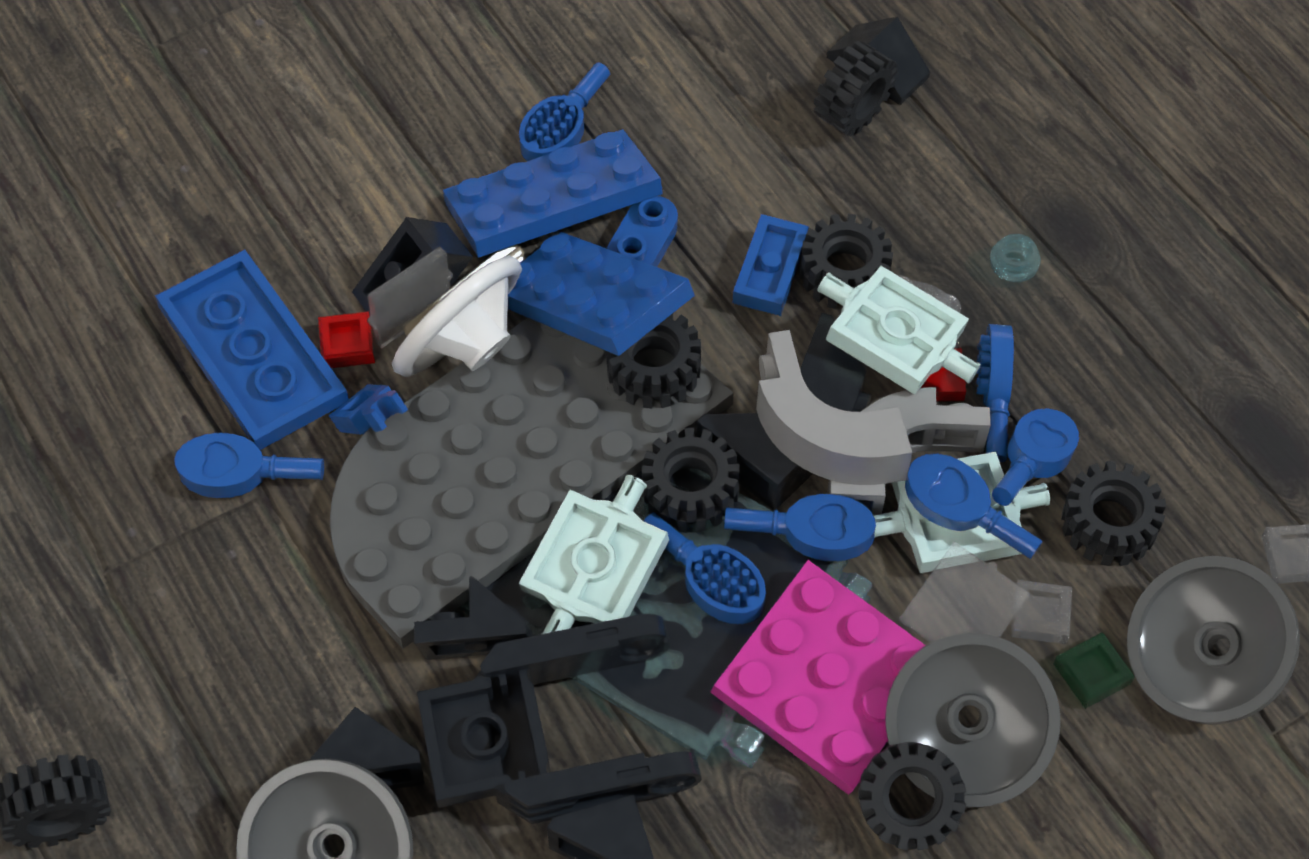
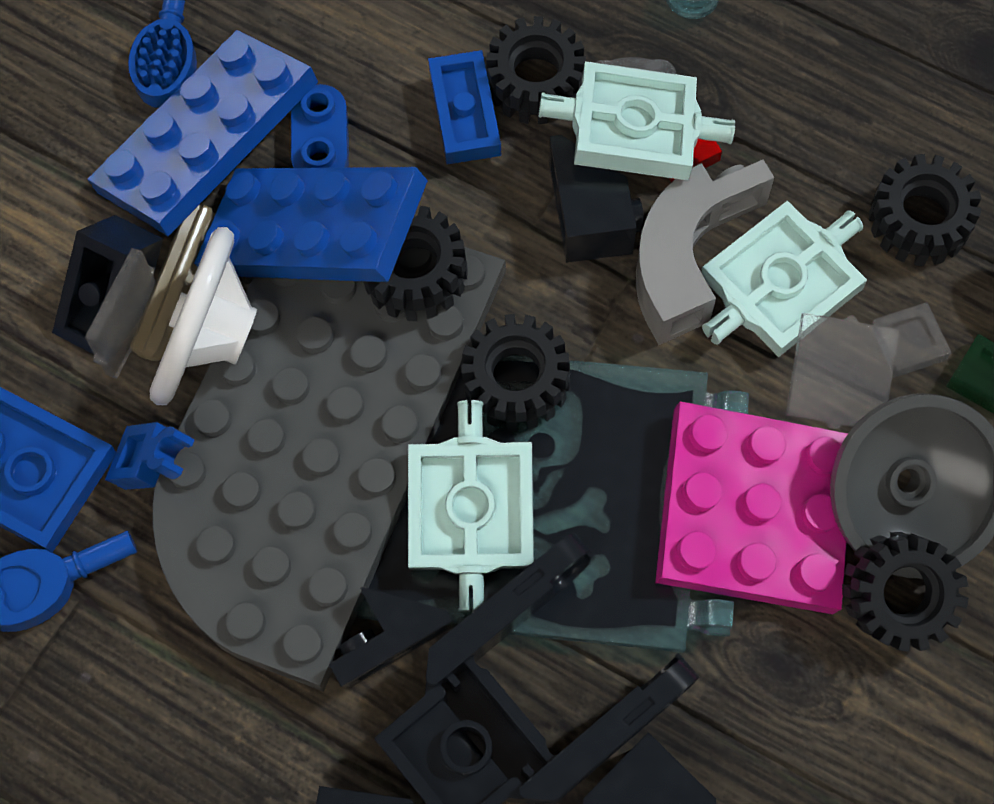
camera: 25 degrees left, 10 degrees up
red tile [318,311,375,368] -> none
blue piece [643,512,766,624] -> none
black slope [696,413,813,510] -> none
blue piece [724,494,876,561] -> none
light grey arch [756,330,913,485] -> none
blue piece [905,454,1043,559] -> none
blue piece [976,324,1014,462] -> none
blue piece [992,409,1079,506] -> none

